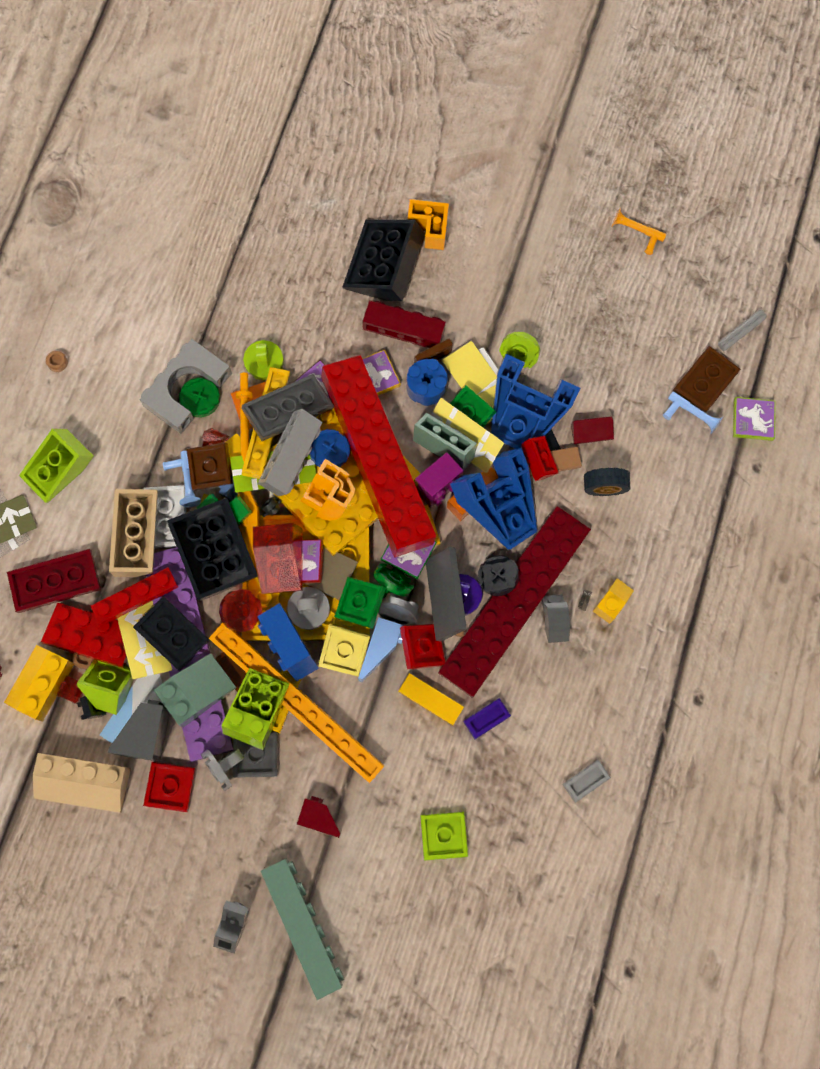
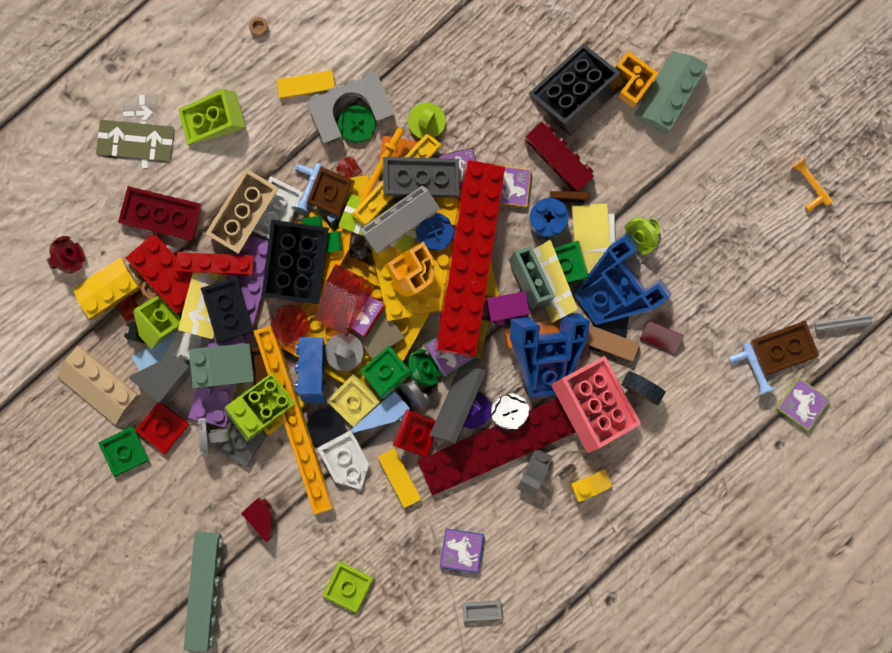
camera: 35 degrees right, 10 degrees up
dark grey brick [213,900,249,954] -> none
dark purple tile [463,698,511,740] -> none
red slope [521,436,559,481] -> none
none -> green tile [98,426,150,477]
none -> yellow tile [276,70,335,99]
none -> black tile [307,408,345,446]
none -> white tile [317,430,369,490]
none -> tile [440,528,484,573]
none -> coral slope [551,356,641,453]
none -> sand green slope [634,51,708,135]

